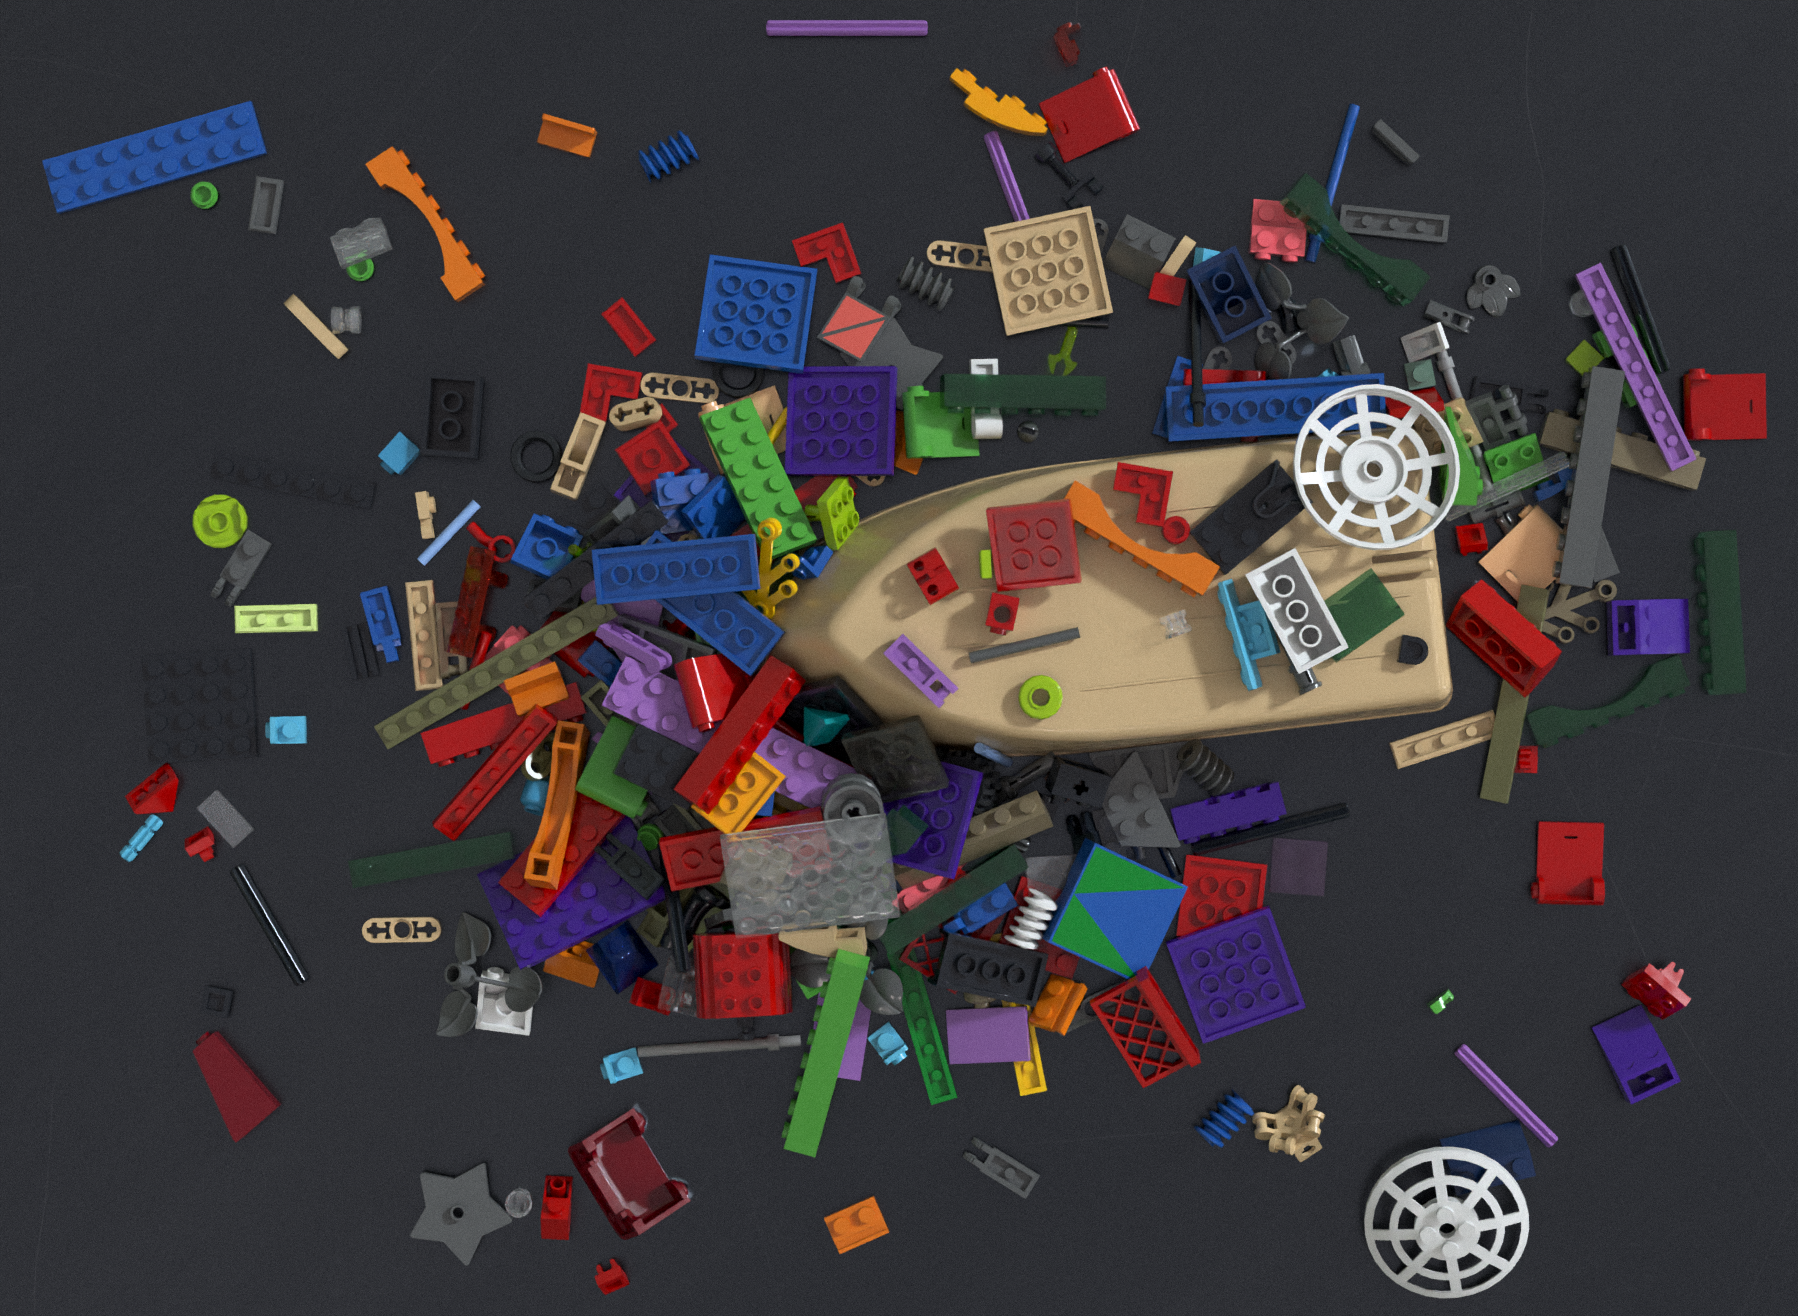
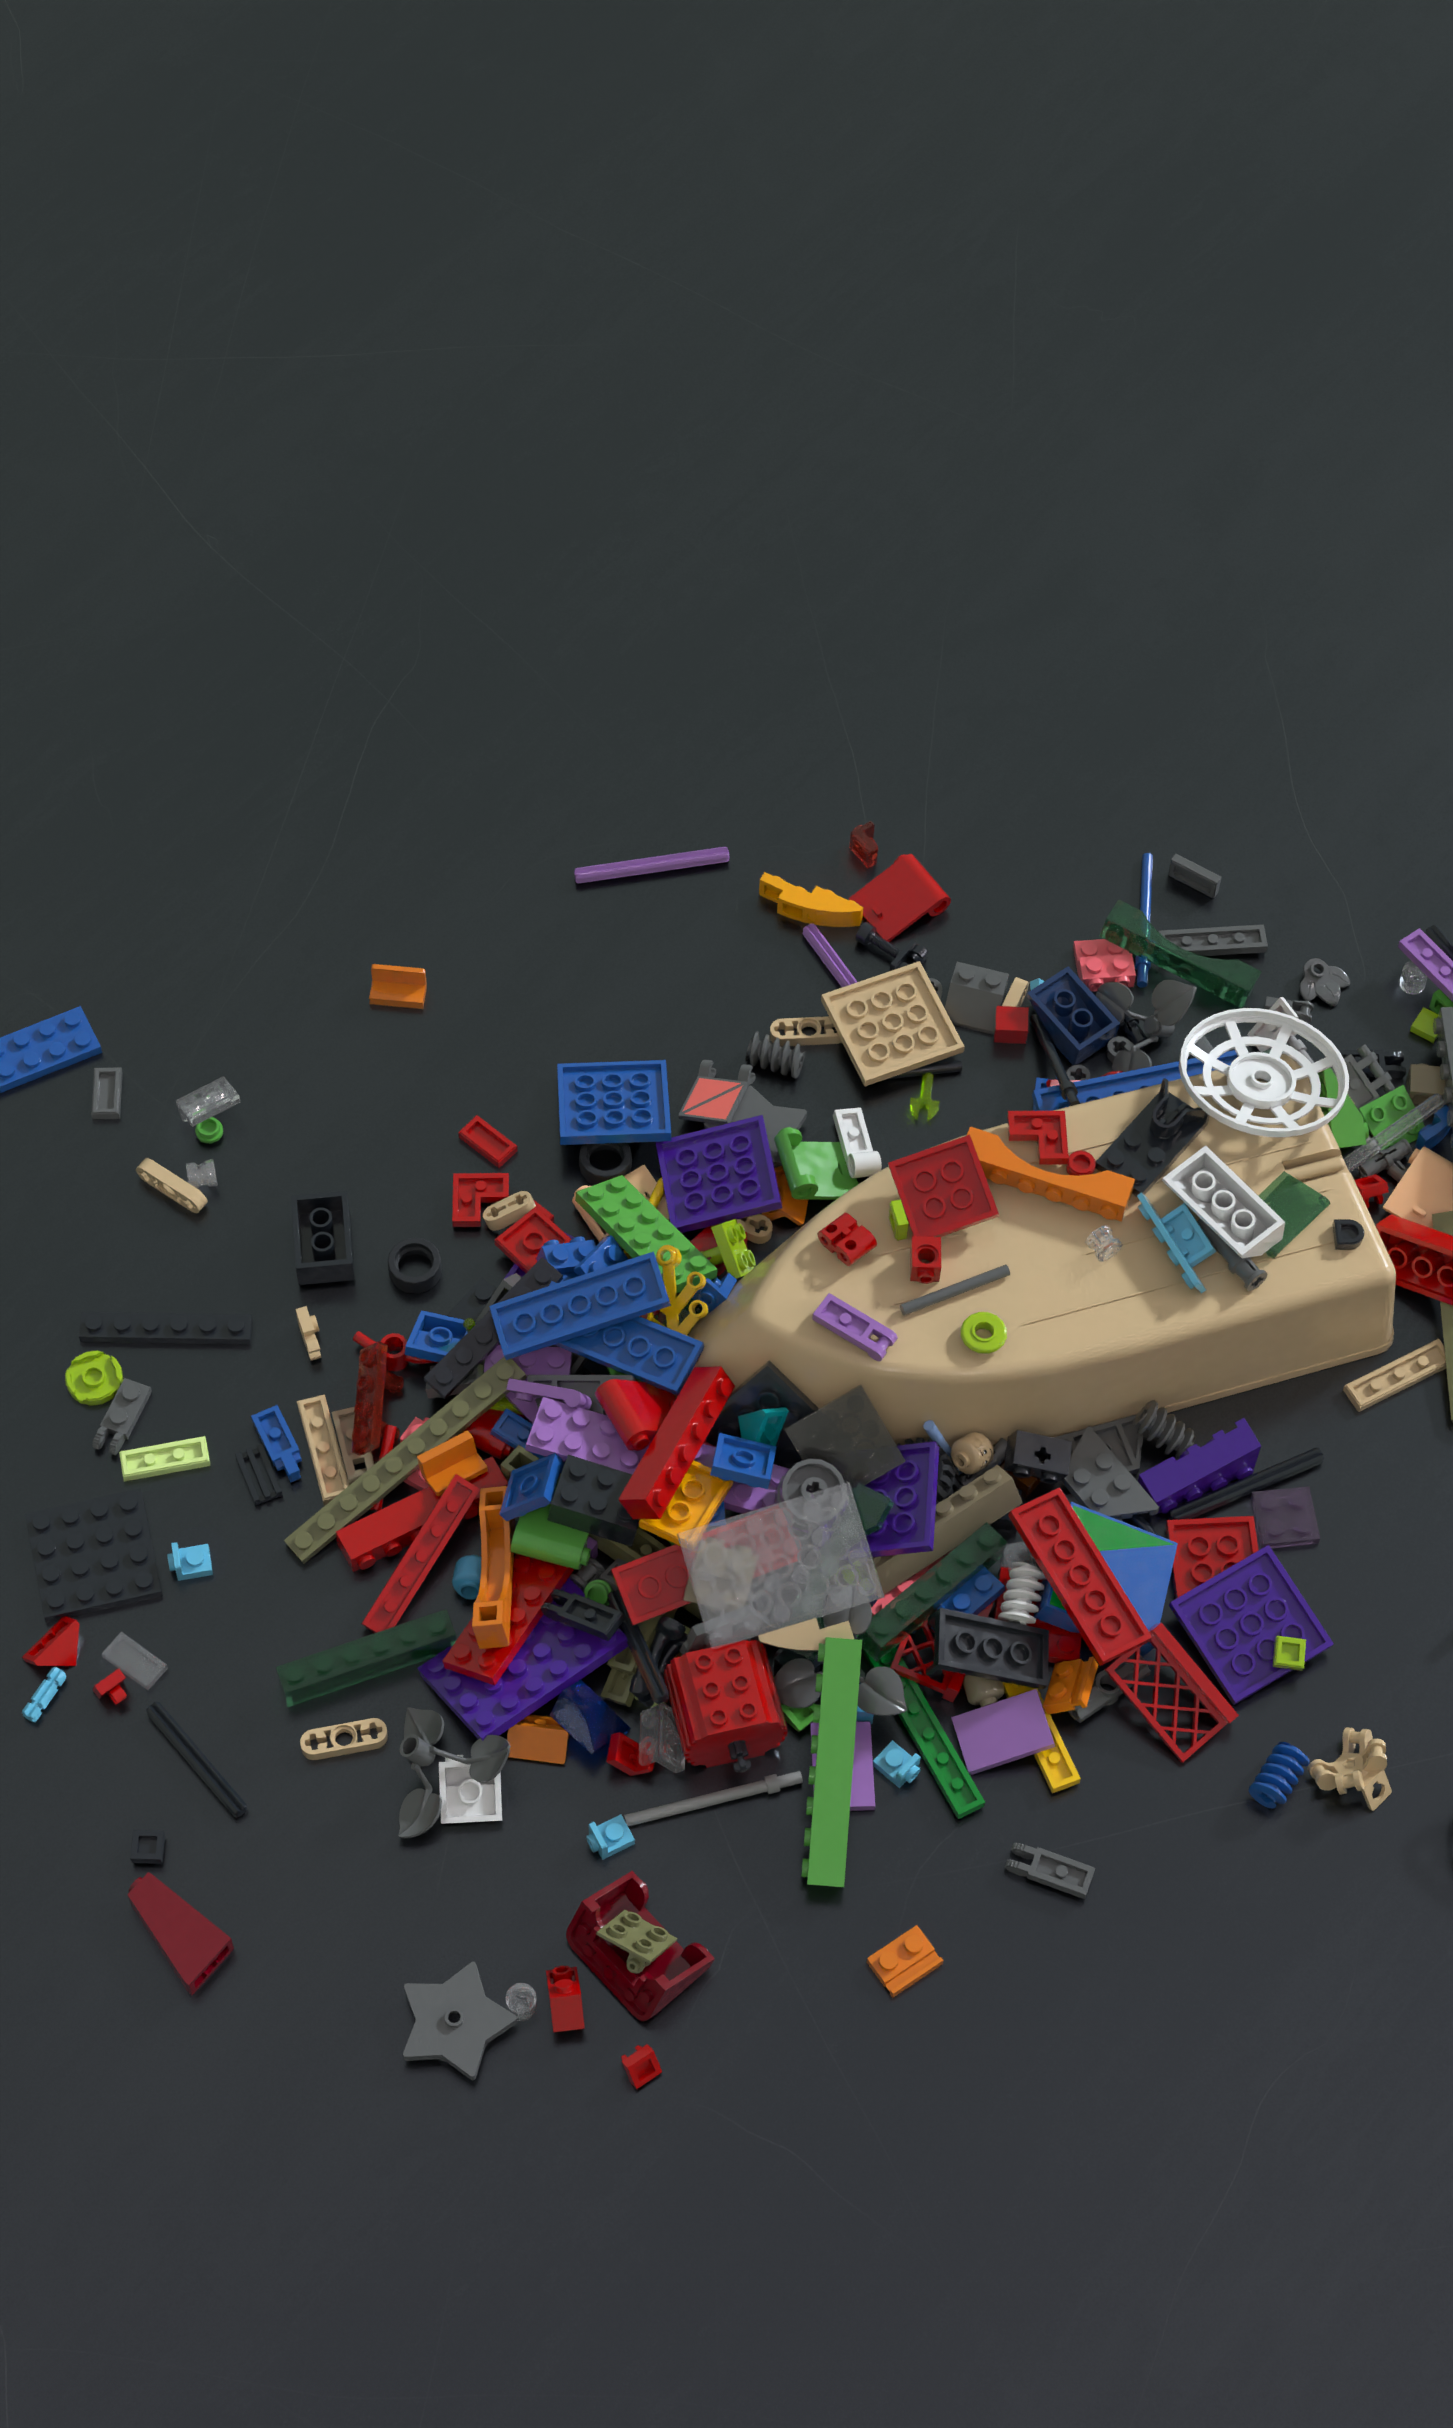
camera: 15 degrees left, 30 degrees down
bright green plate [190,182,218,209] -> none
orange arch [365,146,485,302] -> none
dark azure brick [378,432,420,475] -> none
light blue bar [417,500,481,566] -> none
olive plate [521,732,555,781] -> none
tan slope [550,412,606,501] -> none
blue piece [638,130,699,183] -> none
tan beam [641,373,720,404] -> none
red plate [792,222,861,283] -> none
clear green brick [940,374,1106,416] -> none
none -> blue plate [499,1453,563,1521]
none -> olive hinge [596,1910,677,1973]
none -> blue plate [710,1433,776,1489]
none -> tan head [950,1432,994,1474]
none -> red plate [1008,1487,1152,1666]
none -> lime tile [1273,1636,1306,1671]

